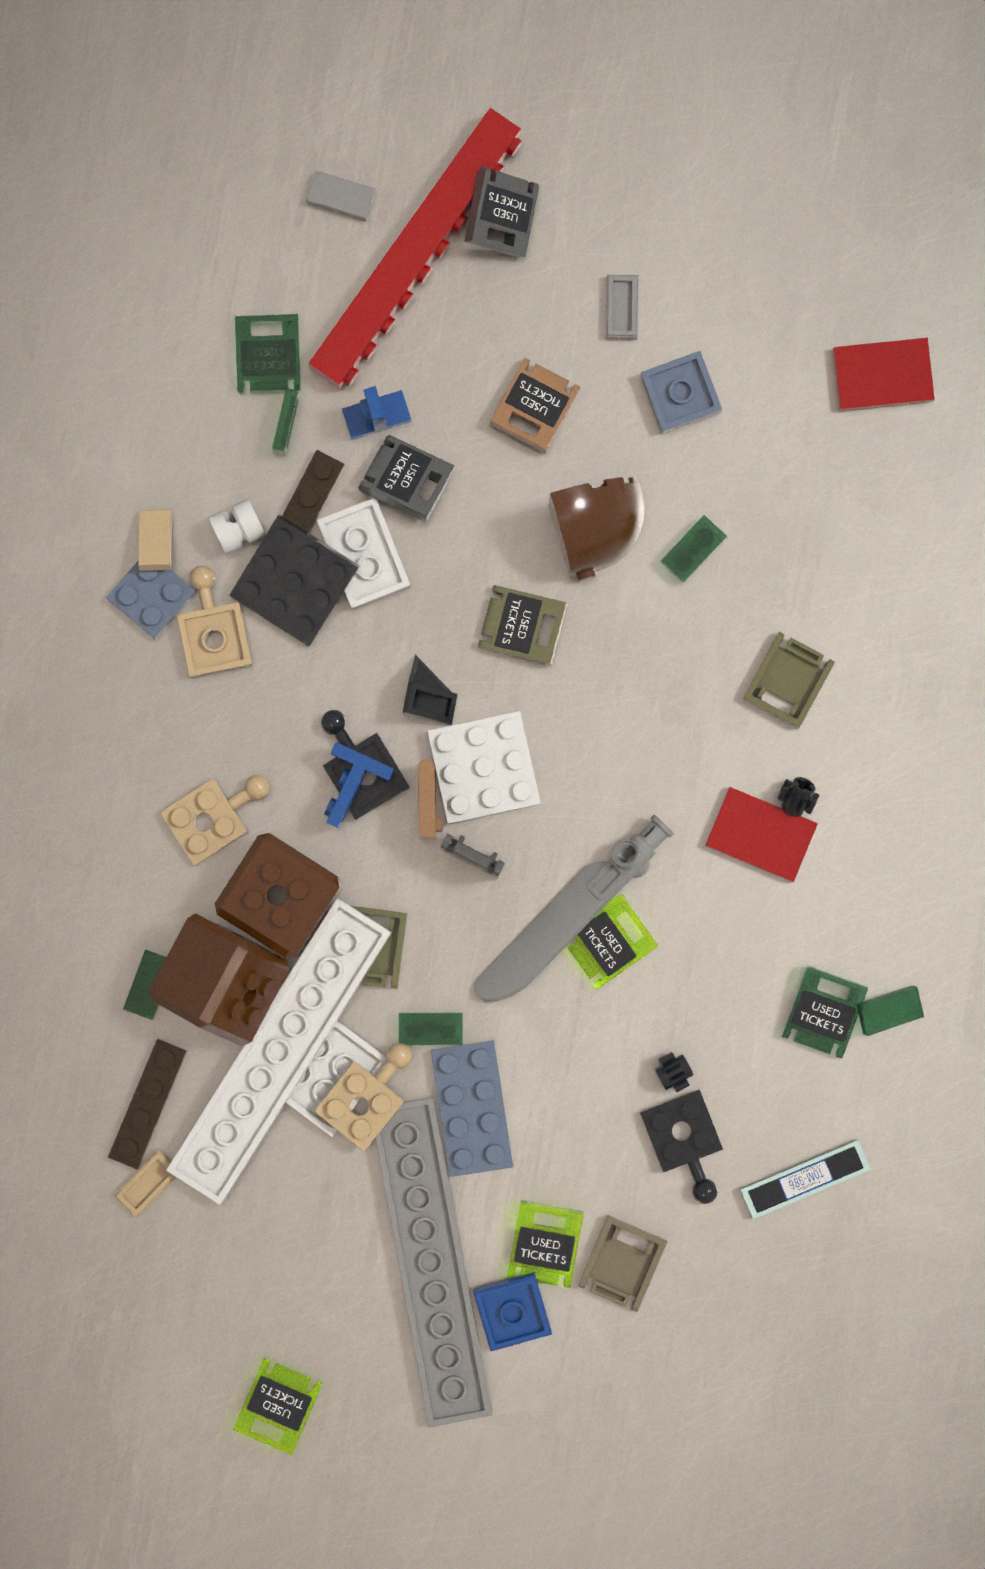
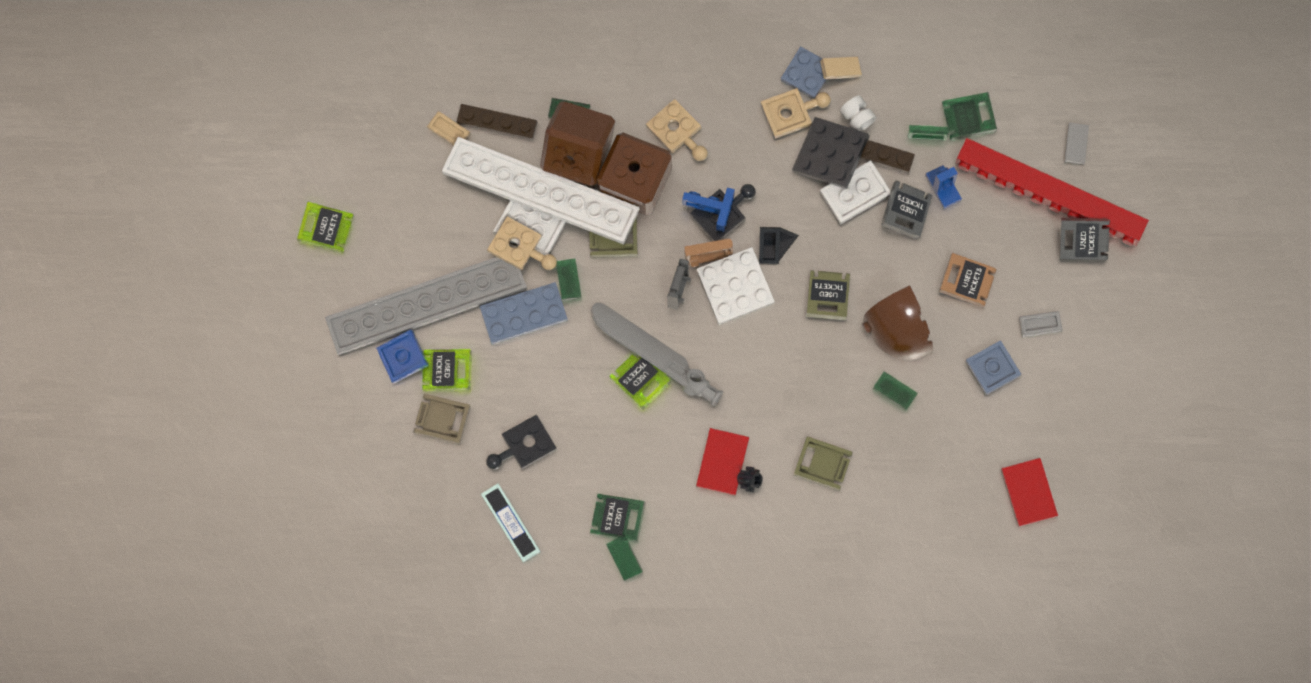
camera: 85 degrees right, 10 degrees down
black gear [655,1052,694,1092] -> none

